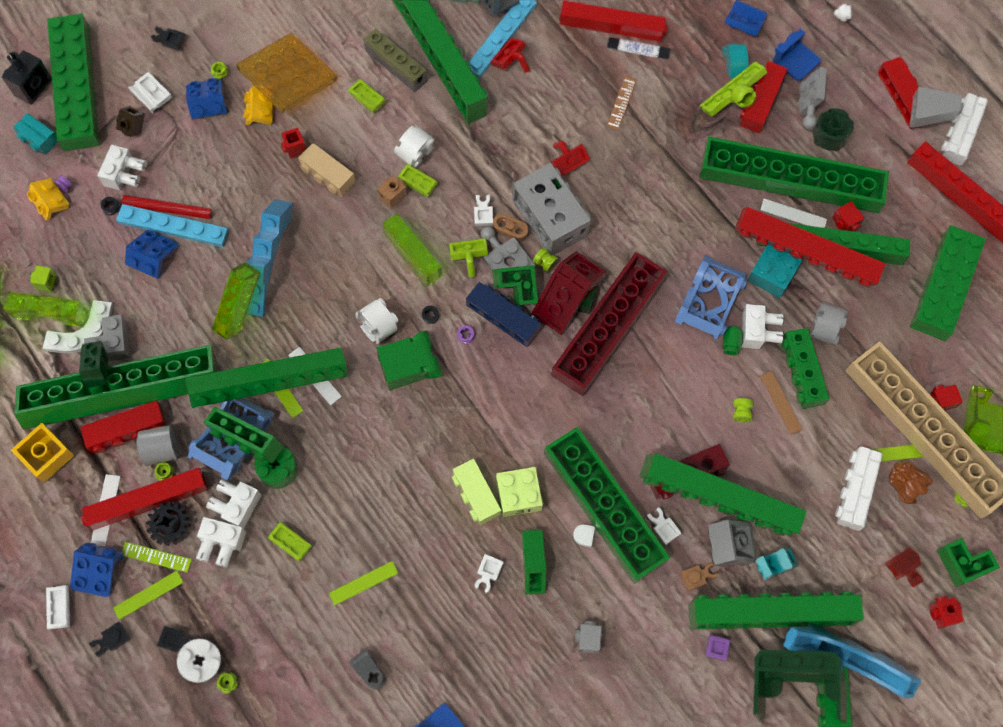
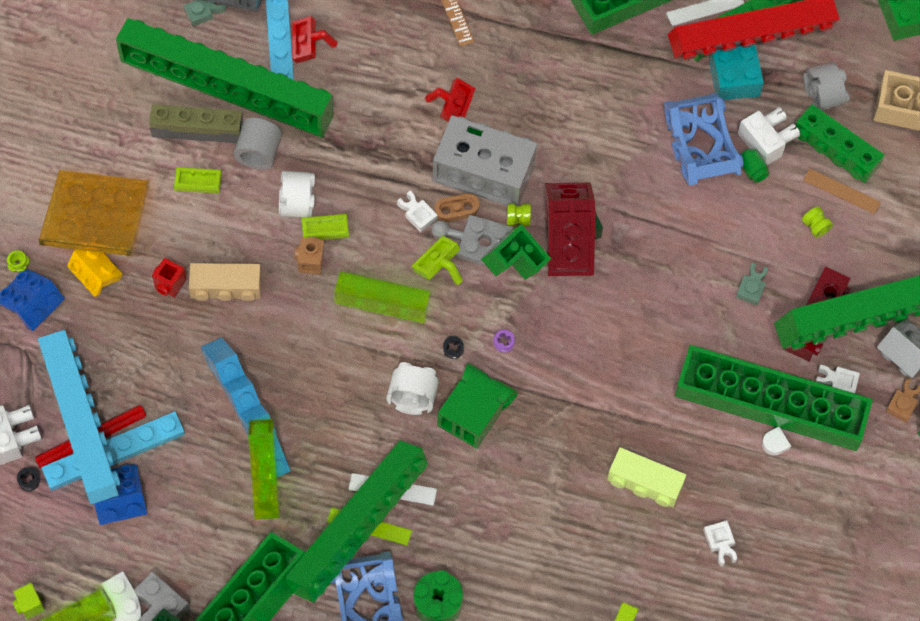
camera: 40 degrees left, 5 degrees down
green brick [203,407,283,463] -> none
dark blue brick [466,281,541,347] -> none
yellowish green brick [496,467,543,517] -> none
green slope [522,530,546,595] -> none
dark red brick [551,252,667,396] -> none
light grey brick [575,621,602,654] -> none
none -> medium azure brick [38,330,120,505]
none -> light grey piece [234,118,282,170]
none -> sand green plate [736,262,769,306]

